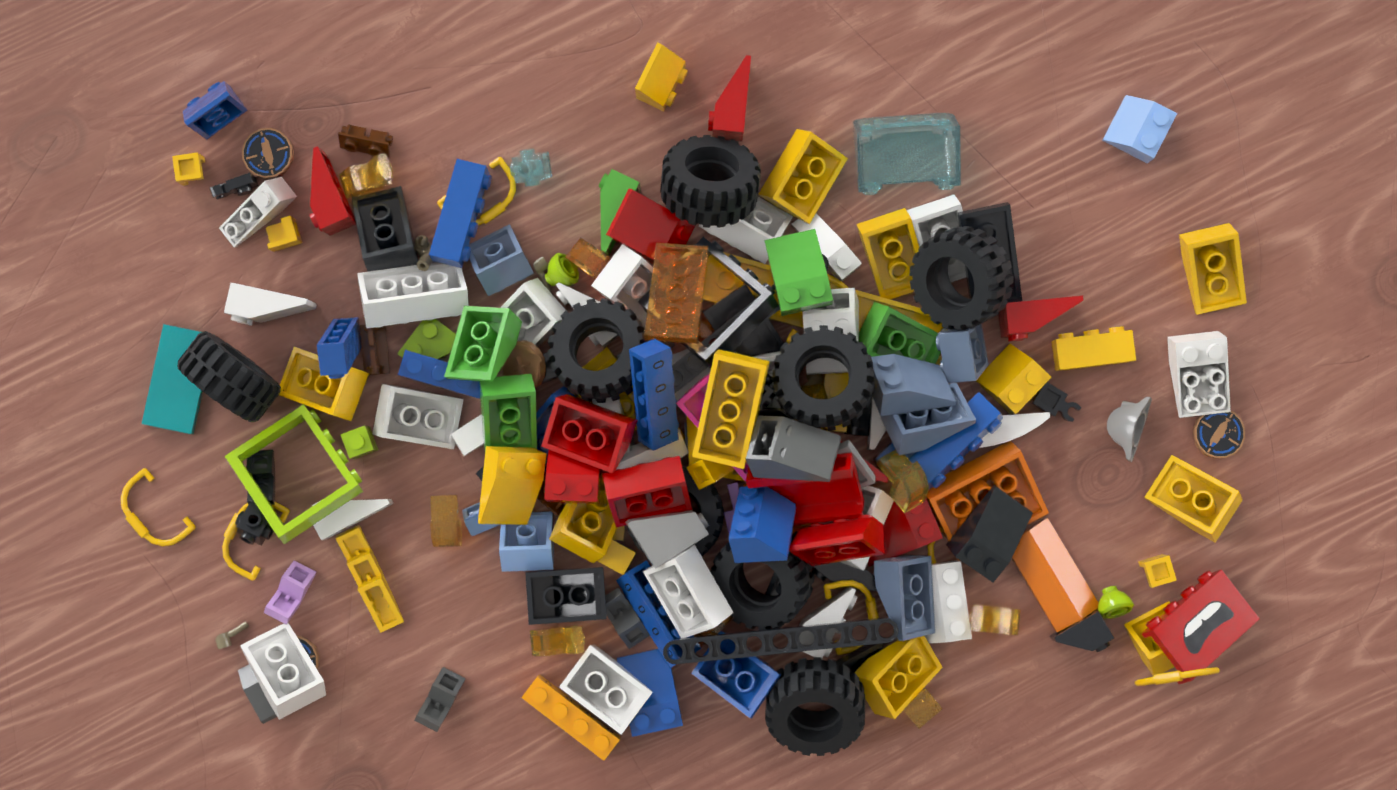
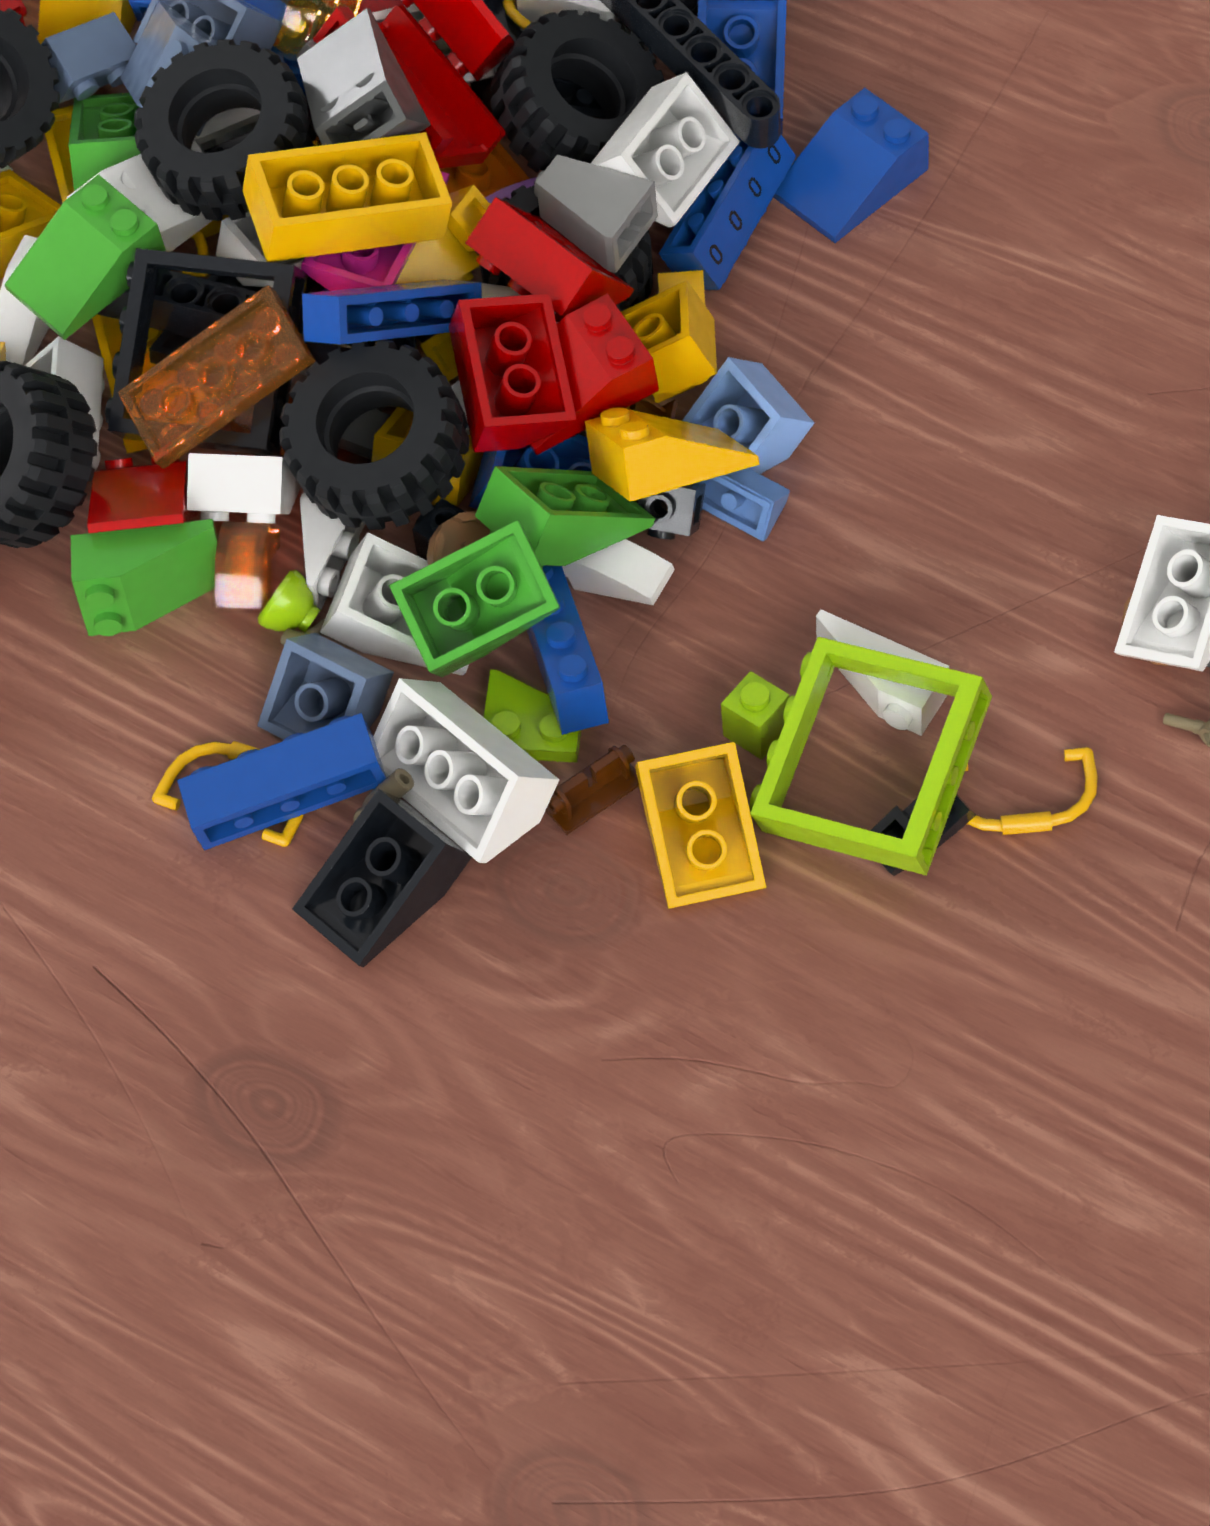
camera: 115 degrees left, 30 degrees down
yellow piece [121,468,196,547] -> none
teal tile [141,324,214,434] -> none
yellow panel [172,152,205,186] -> none
black tyre [177,331,281,422] -> none
blue slope [183,81,248,140] -> none
black plate [210,173,259,199] -> none
white slope [219,177,297,248] -> none
white slope [224,283,317,326] -> none
black brick [235,500,274,546] -> none
tile [242,128,294,179] -> none
lavender slope [264,561,316,625] -> none
yellow panel [266,216,303,252] -> none
red slope [309,146,356,236] -> none
blue brick [317,317,362,379] -> none
yellow slope [335,525,404,633] -> none
reddish brown hinge [338,124,393,158] -> none
clear yellow brick [339,154,394,198] -> none
white slope [372,384,464,449] -> none
dark grey slope [414,667,466,732] -> none
clear yellow brick [430,495,462,547] -> none
clear light blue brick [510,149,552,187] -> none
light orange brick [521,674,621,761] -> none
black slope [525,567,607,625] -> none
clear yellow brick [530,625,585,656] -> none
white slope [559,644,653,735] -> none
dark grey slope [605,587,650,649] -> none
blue slope [729,486,796,563] -> none

